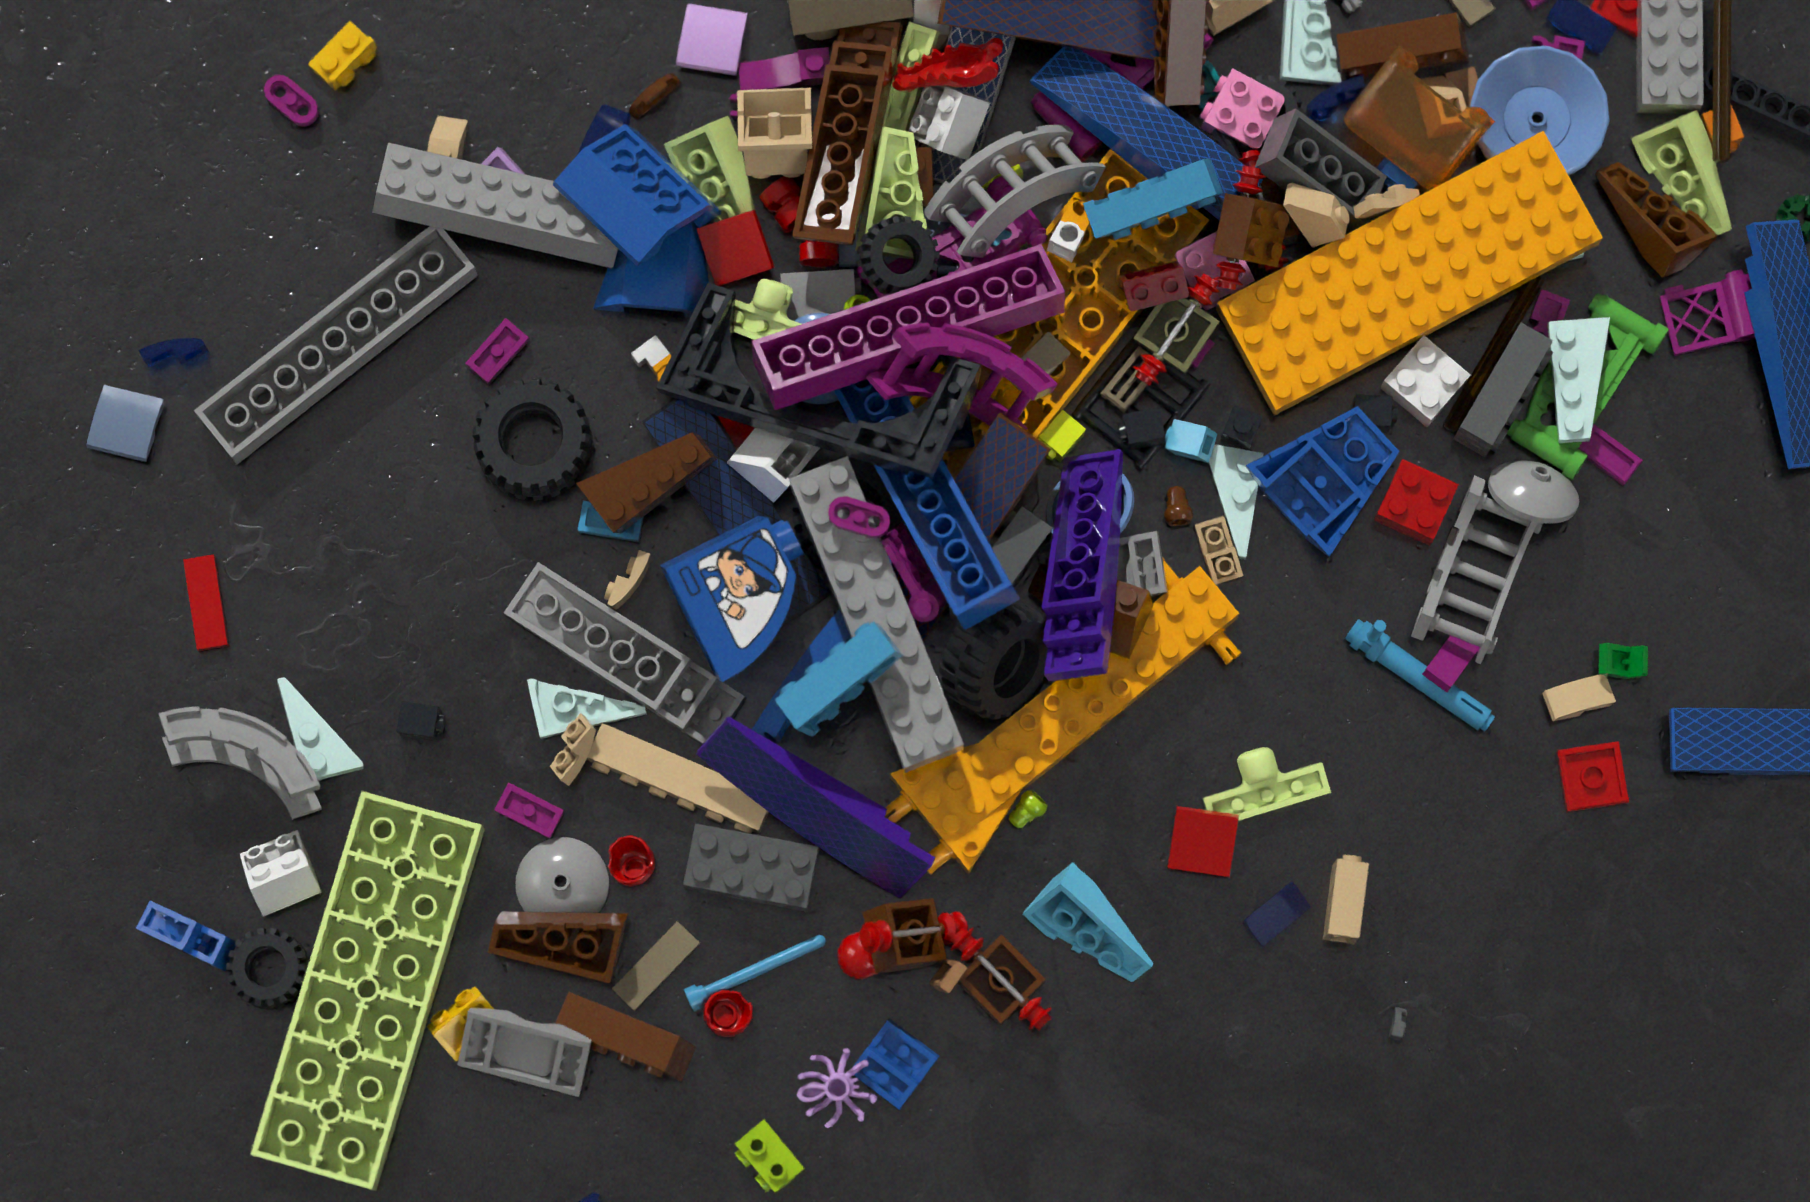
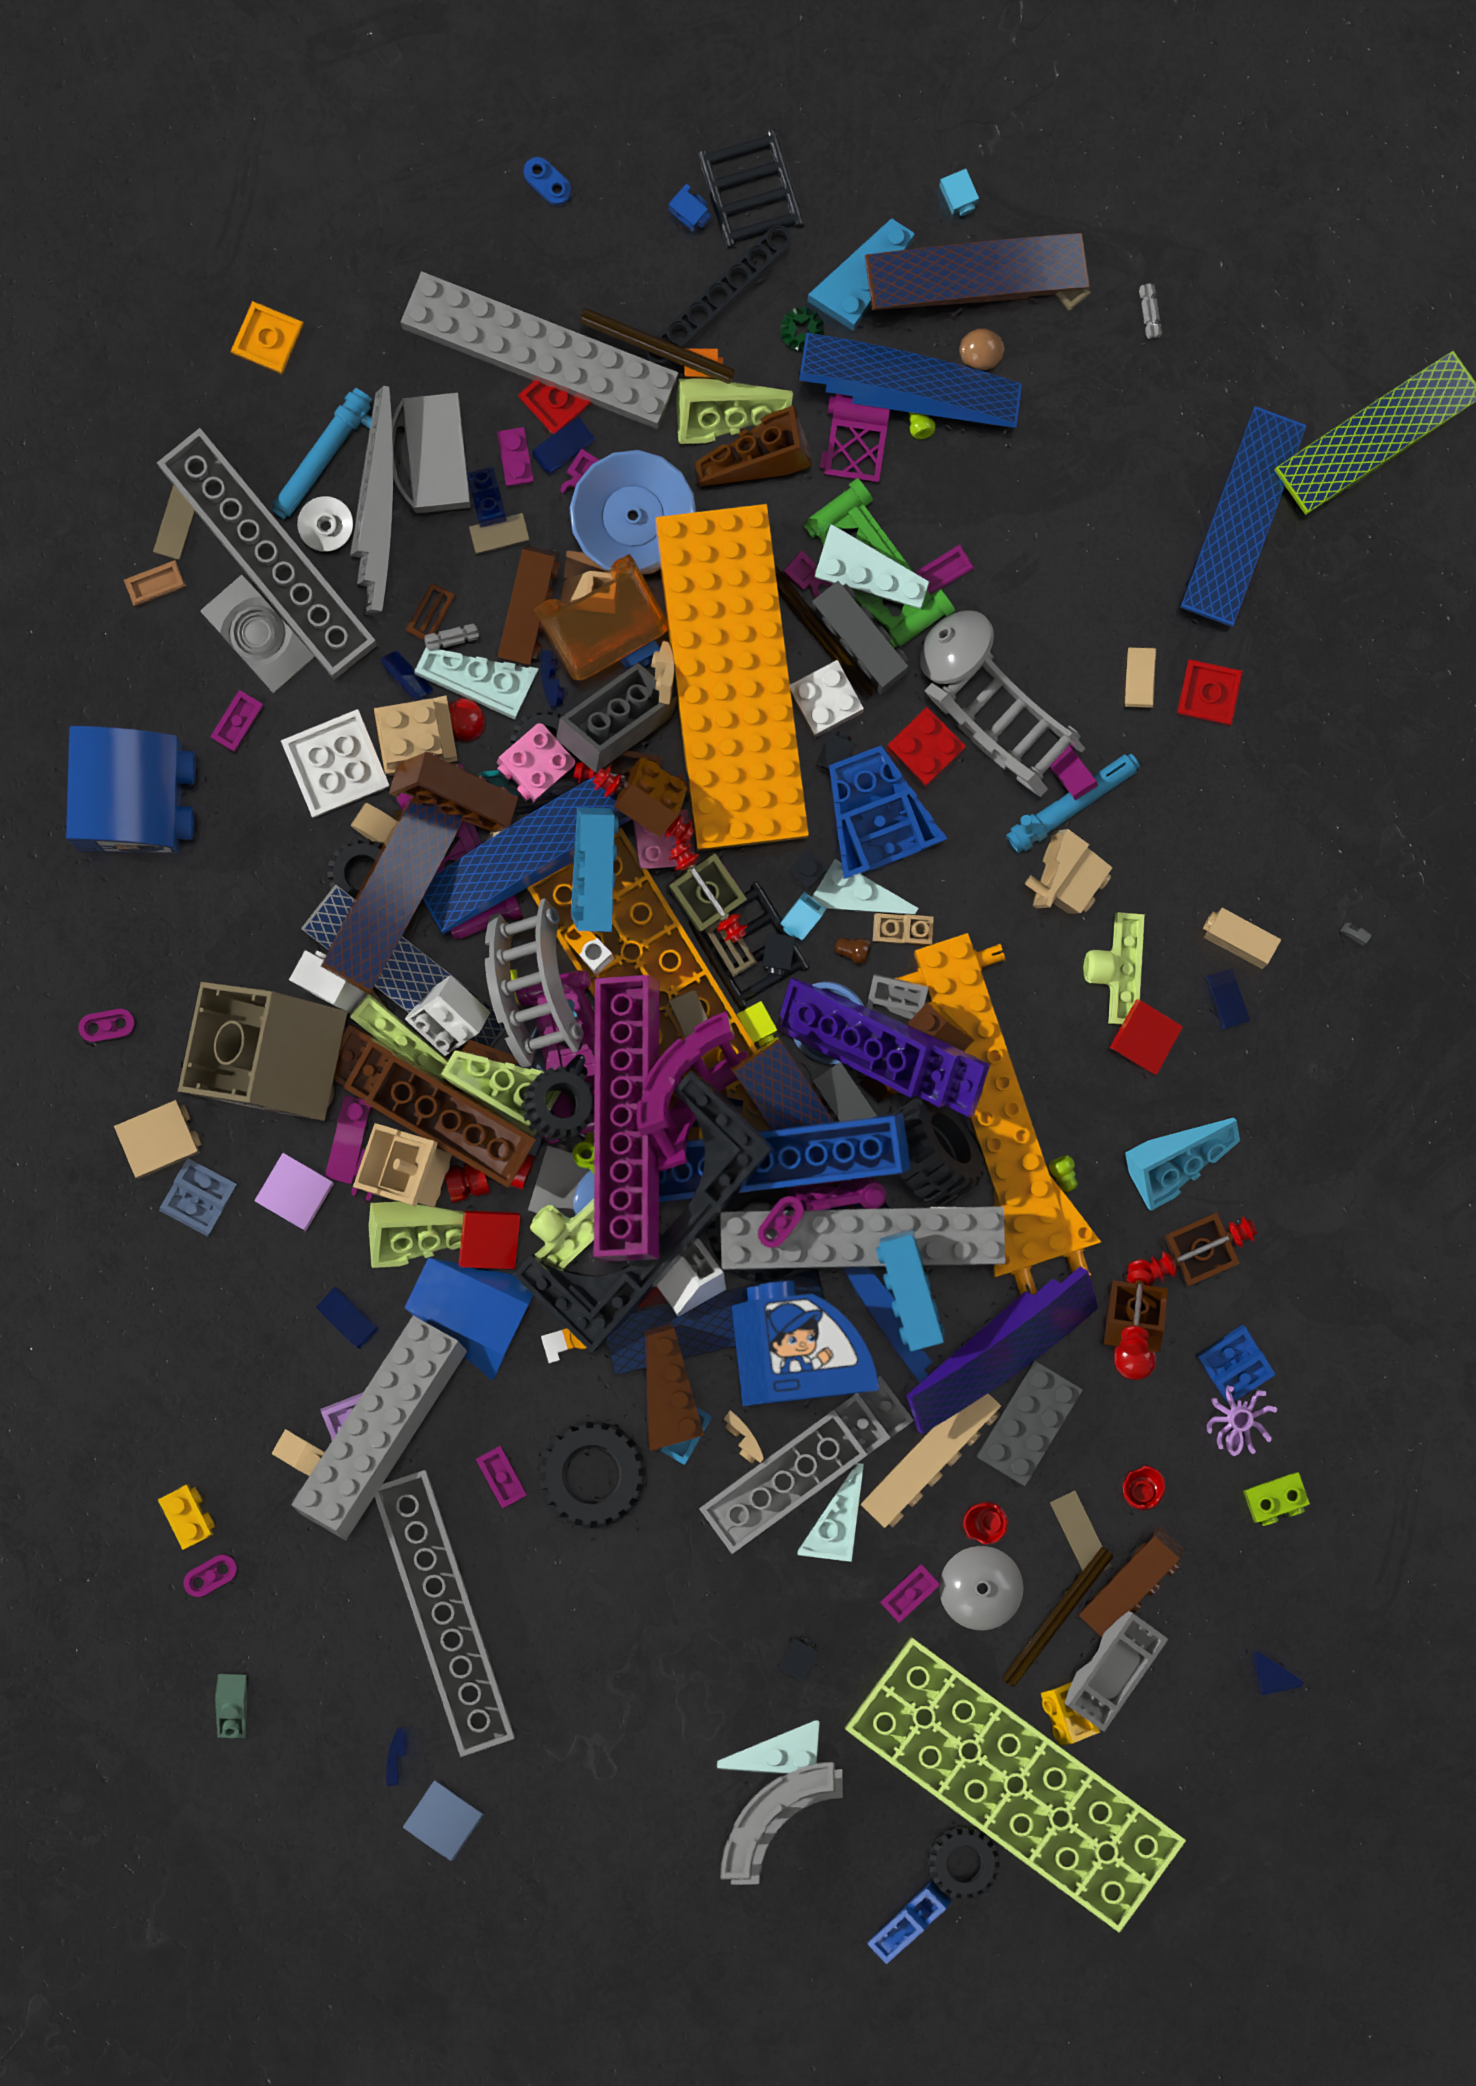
camera: 75 degrees left, 5 degrees up
red tile [183,554,229,651] -> none
white slope [240,830,321,917] -> none
reddish brown wedge [488,912,628,983] -> none
tan slope [550,713,596,786] -> none
blue slope [553,124,722,266] -> none
reddish brown tile [628,73,682,120] -> none
dark azure piece [683,935,826,1012] -> none
red animal [892,38,1003,92] -> none
medium nougat tile [929,959,967,993] -> none
dark red bracket [1118,261,1189,311] -> none
tan slope [1283,183,1349,247] -> none
green bracket [1599,643,1648,679] -> none
none -> sand green slope [215,1674,247,1738]
none -> red hair [448,698,486,743]
none -> lime piece [909,412,936,439]
none -> dark brown axle [1003,1547,1114,1687]
none -> tan piece [1025,829,1112,914]

